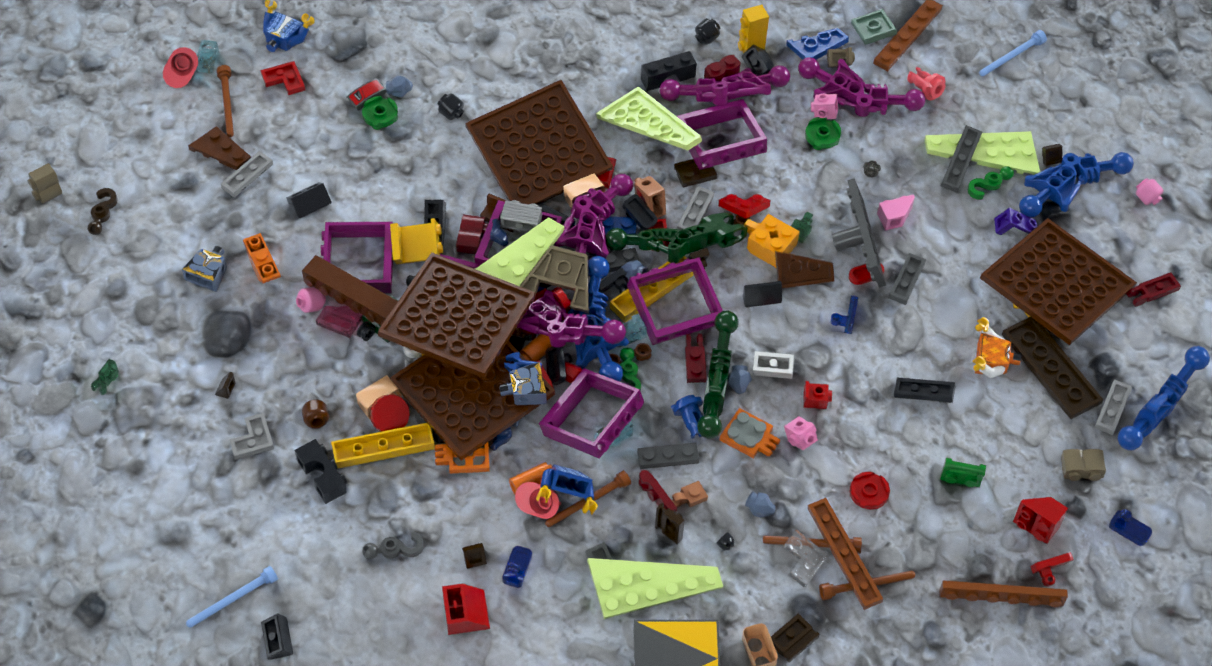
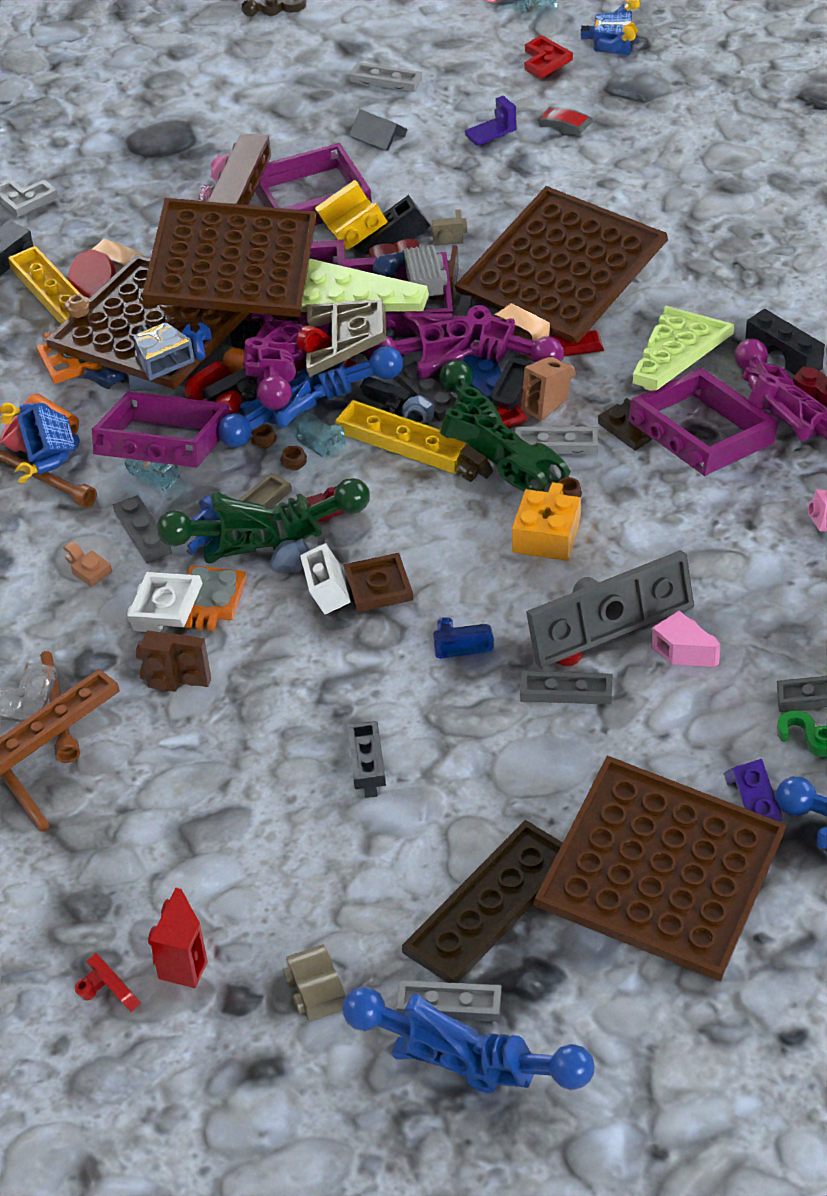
camera: 75 degrees right, 10 degrees down
clear green plate [91,359,119,395] -> none
sand blue torso [182,246,227,292] -> none
reddish brown wing [188,126,251,170] -> none
dark brown slope [215,372,236,399] -> none
dark orange piece [217,65,234,137] -> none
orange slope [243,233,281,283] -> none
reddish brown head [302,399,329,429] -> none
green plate [362,96,398,130] -> none
sand blue rock [386,76,413,97] -> none
black head [437,93,464,120] -> none
green piece [620,347,641,391] -> none
magenta window [627,257,723,345] -> none
dark red hinge [639,470,677,512] -> none
dark brown plate [655,503,685,545] -> none
black hinge [716,532,734,550] -> none
red plate [718,194,771,219] -> none
black slope [743,281,782,307] -> none
sand blue rock [745,491,775,518] -> none
reddish brown wing [775,251,835,288] -> none
bright pink brick [784,416,818,450] -> none
clear green plate [791,212,813,244] -> none
red brick [803,381,832,409] -> none
green plate [805,117,841,150] -> none
red tile [849,472,890,510] -> none
clear smoke plate [863,160,881,178] -> none
dark orange plate [939,580,1068,607] -> none
green plate [940,458,986,487] -> none
torso [972,317,1021,378] -> none
clear blue piece [1109,509,1152,546] -> none
dark red hinge [1127,272,1181,307] -> none
none -> medium nougat plate [65,294,90,318]
none -> white plate [127,572,202,632]
none -> reddish brown plate [136,630,212,692]
none -> dark tan tile [239,473,292,509]
none -> reddish brown plate [343,553,413,612]
none -> dark tan bracket [432,209,467,246]
none -> dark purple bracket [465,95,517,146]

